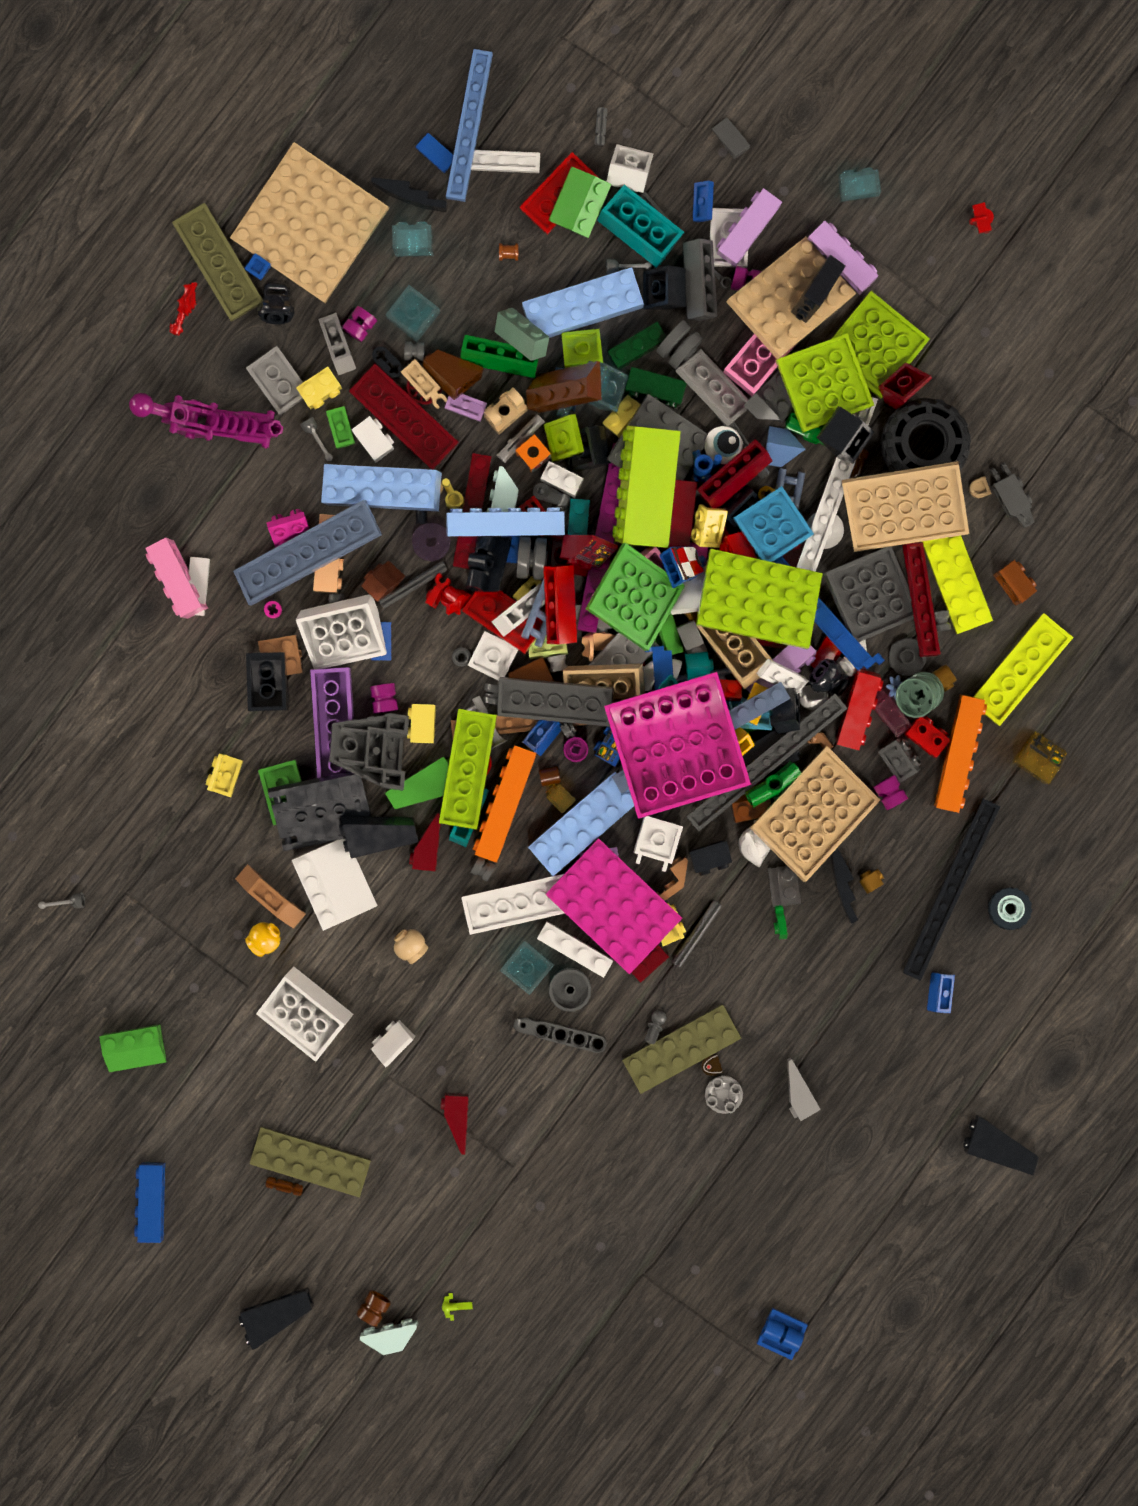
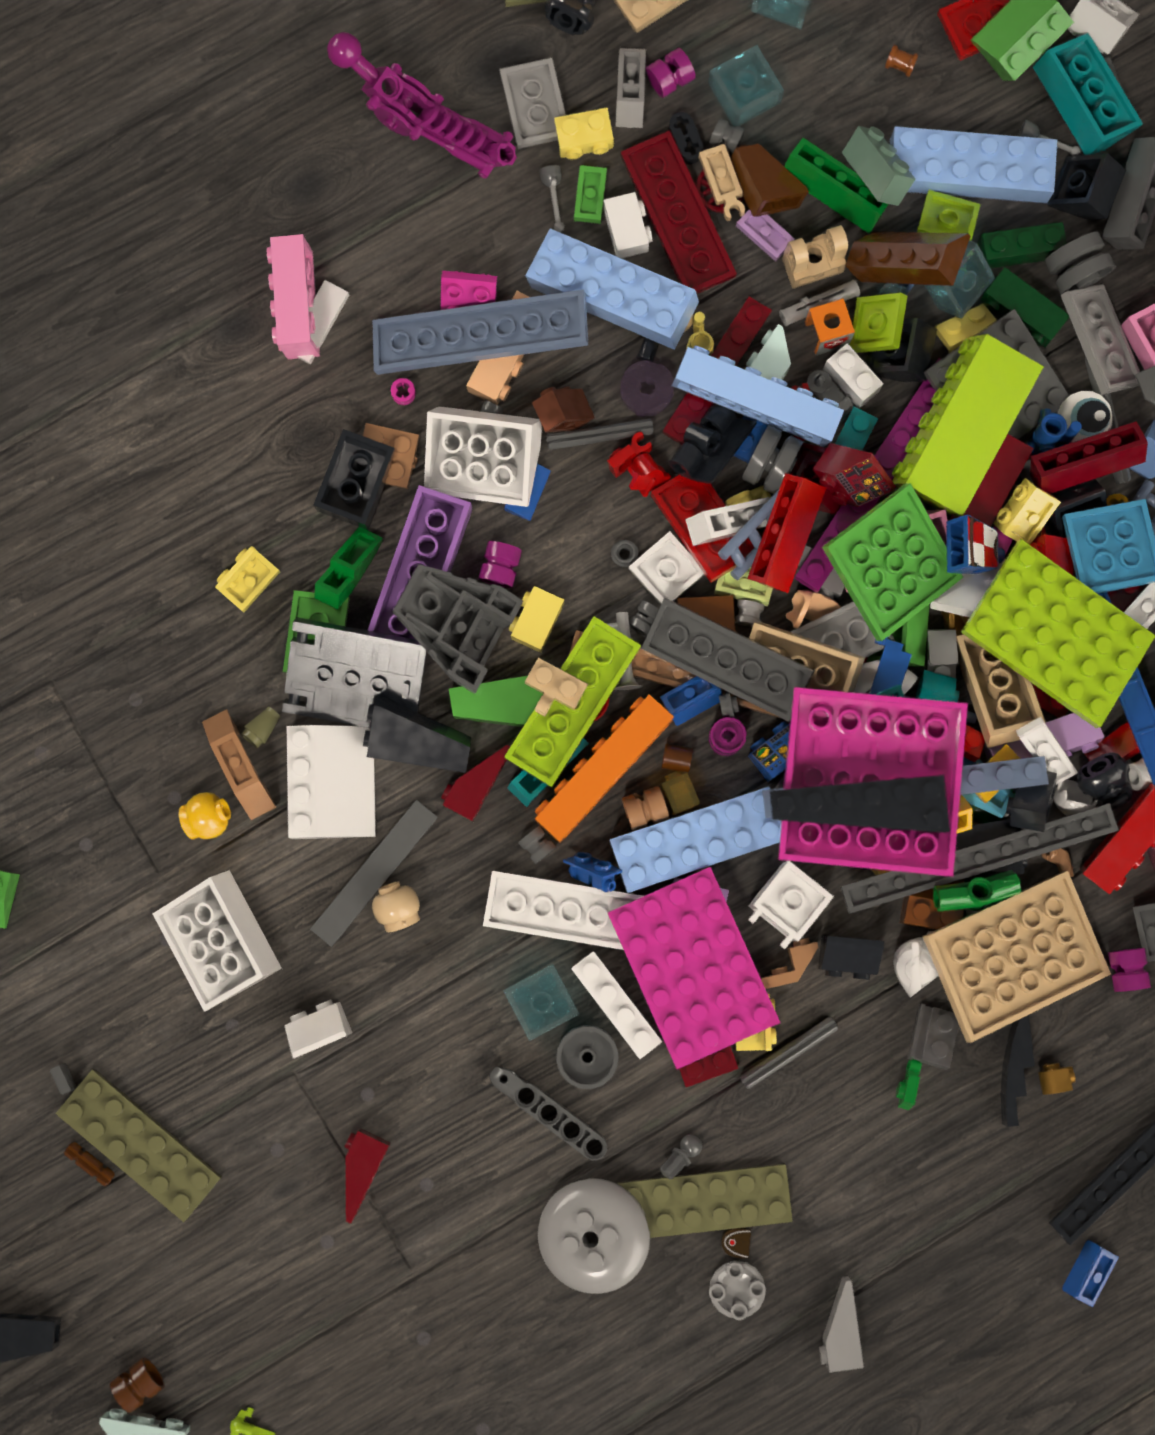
camera: 25 degrees right, 5 degrees down
none -> dark grey tile [50,1063,77,1095]
none -> olive cone [241,706,281,748]
none -> dark grey tile [310,800,438,947]
none -> green slope [314,527,383,610]
none -> tan plate [525,658,588,717]
none -> light grey brick [538,1178,650,1294]
none -> blue hinge [563,852,623,893]
none -> medium nougat wheel [621,786,670,832]
none -> black wing [769,775,950,833]

